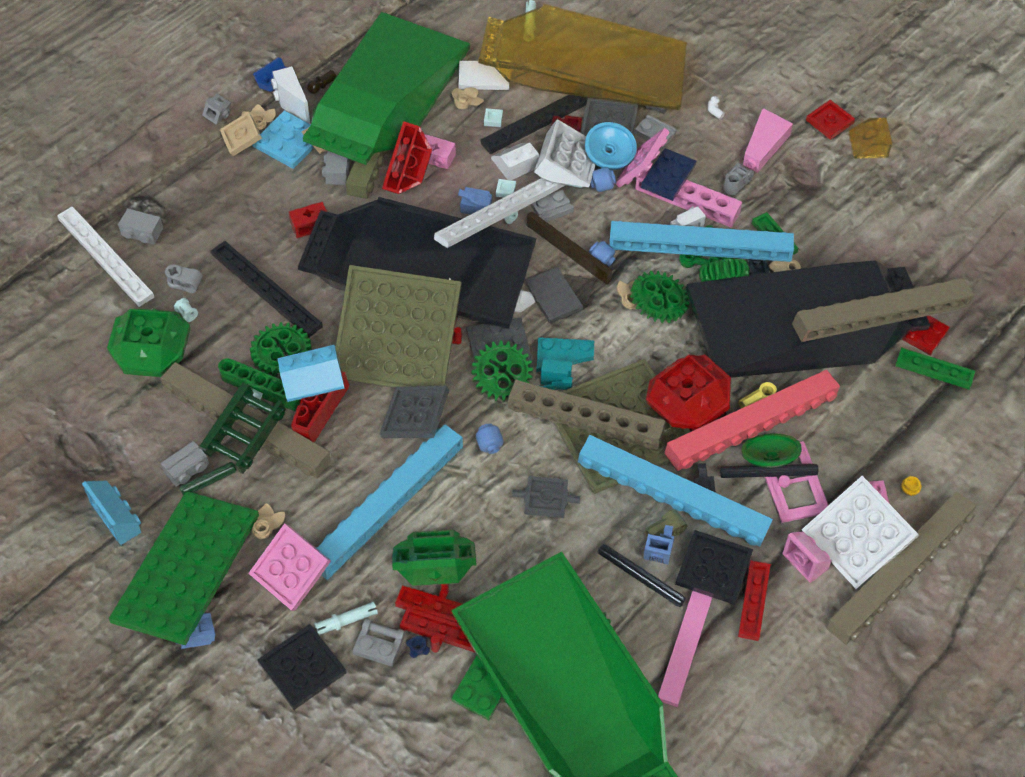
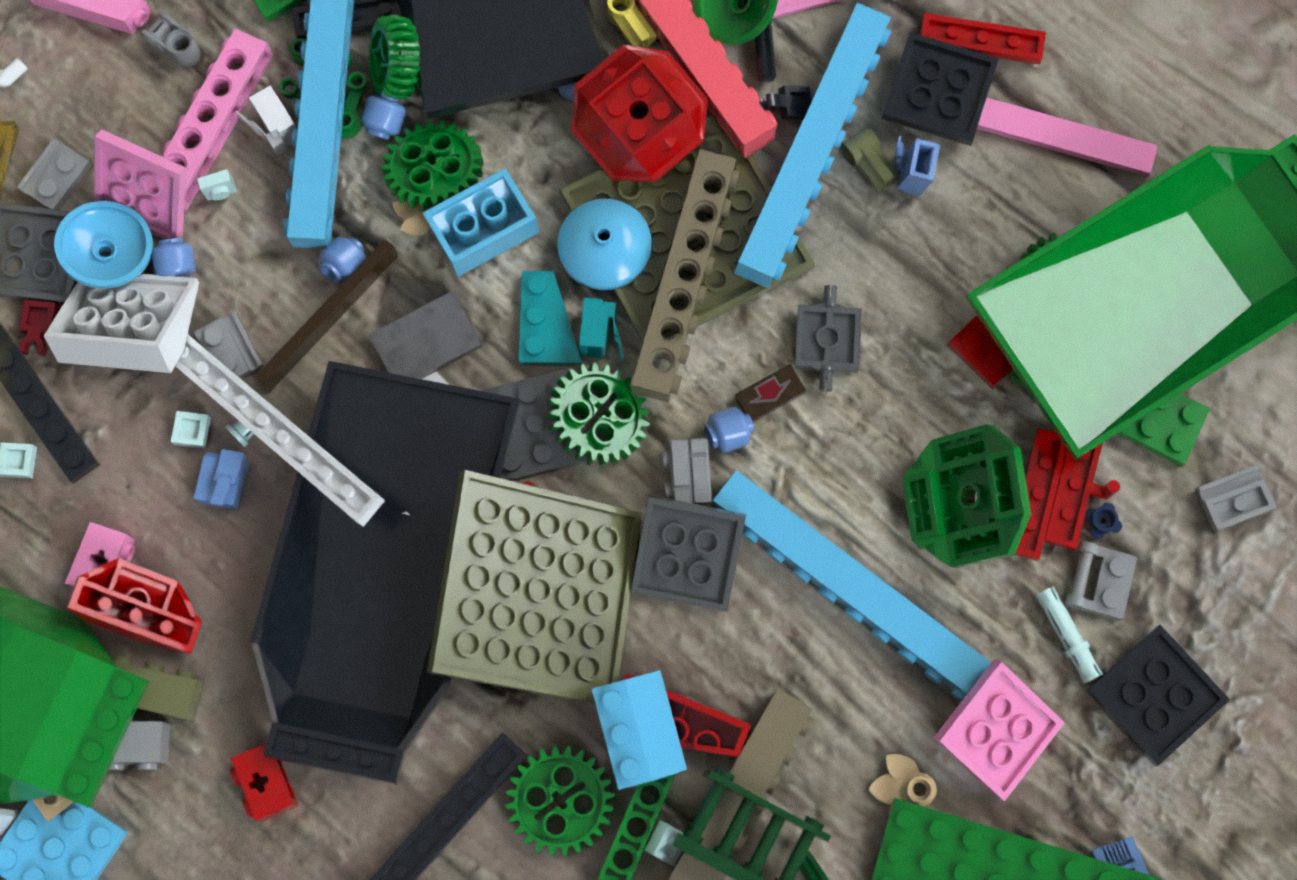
camera: 90 degrees left, 20 degrees up
white slope [491,143,539,180] -> none
black axle [598,544,686,607] -> none
dark blue plate [641,148,696,201] -> none
none -> light aqua plate [197,169,237,201]
none -> medium blue head [361,91,406,140]
none -> medium azure slope [423,168,539,277]
none -> medium azure dish [557,199,652,290]
none -> light grey brick [663,438,712,507]
none -> dark brown tile [735,364,806,422]
none -> light grey plate [1195,465,1277,533]

